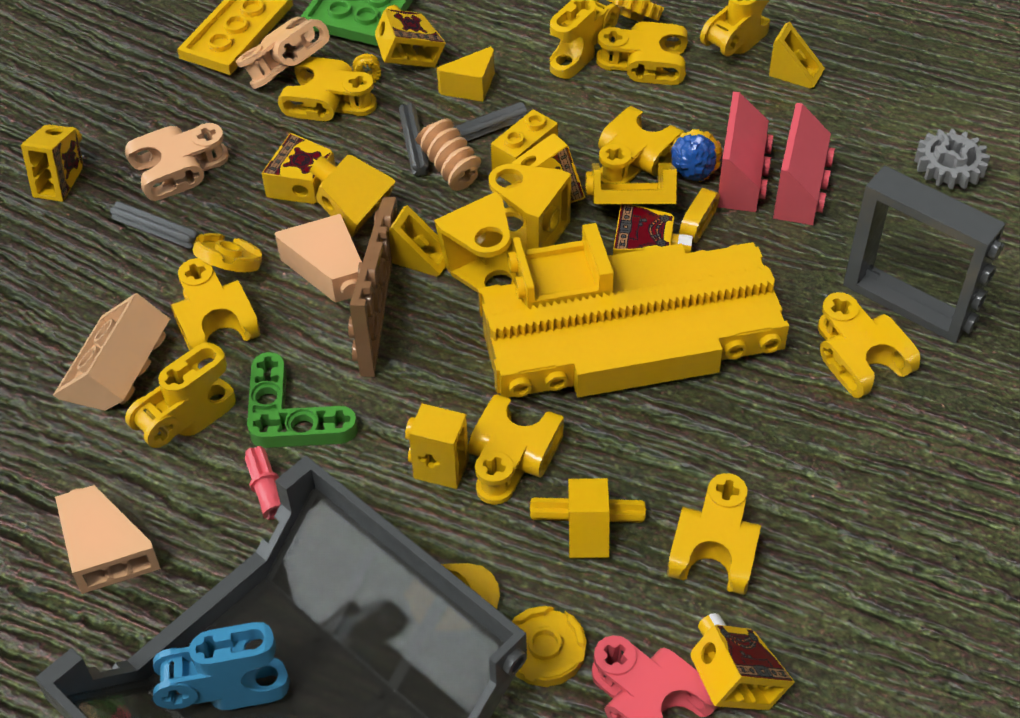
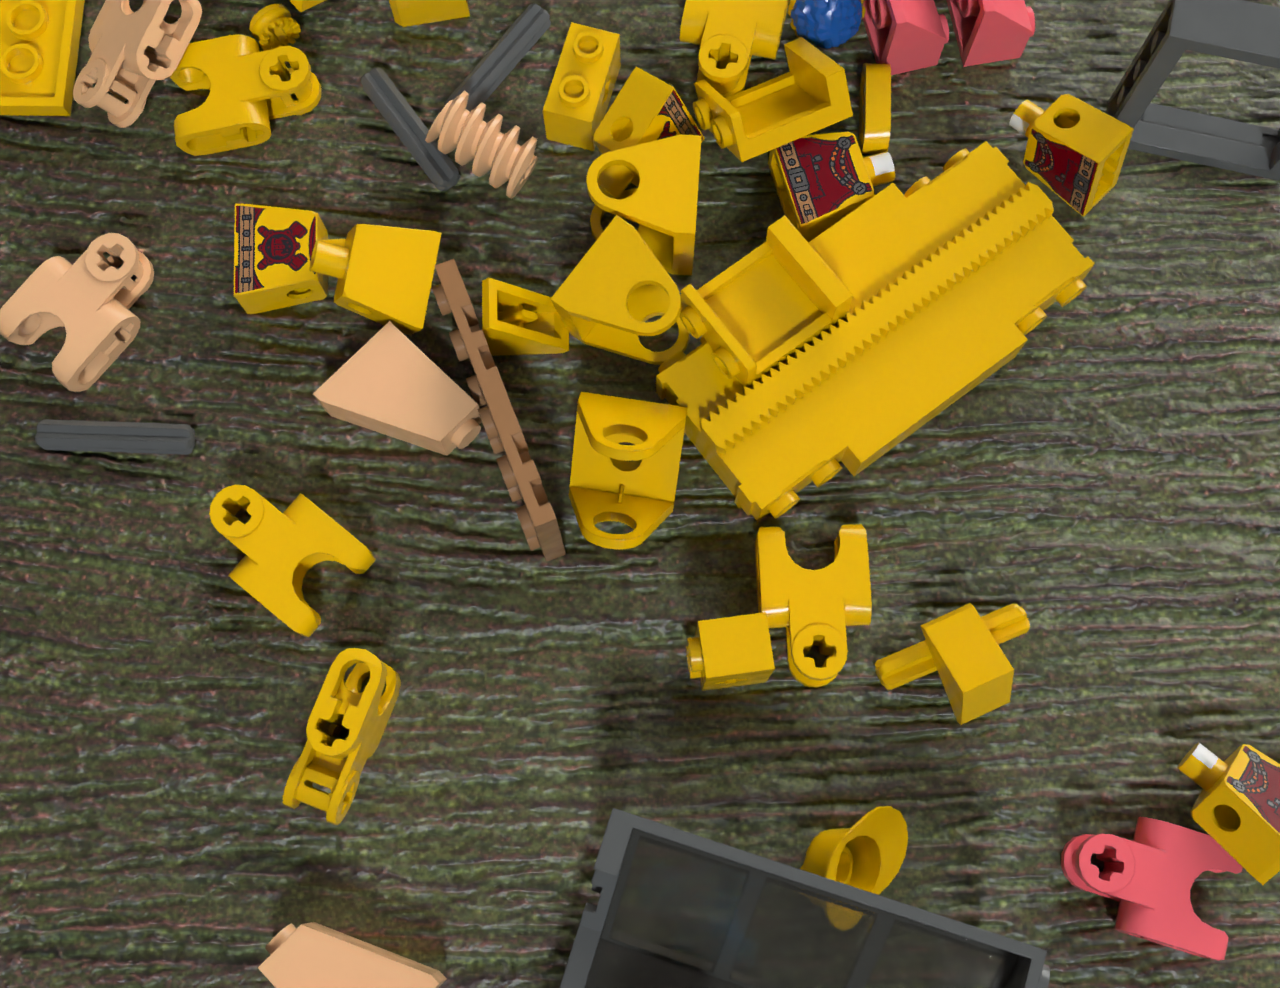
camera: 25 degrees left, 25 degrees up
light nougat slope [53,293,170,411] -> none
yellow tile [192,233,262,272] -> none
coral axle [245,446,281,520] -> none
bright green beam [247,352,358,448] -> none
yellow tile [512,606,587,687] -> none
yellow piece [667,473,761,595] -> none
yellow piece [818,292,920,398] -> none
none -> yellow hose [569,392,688,550]
none -> yellow torso [1009,94,1134,217]

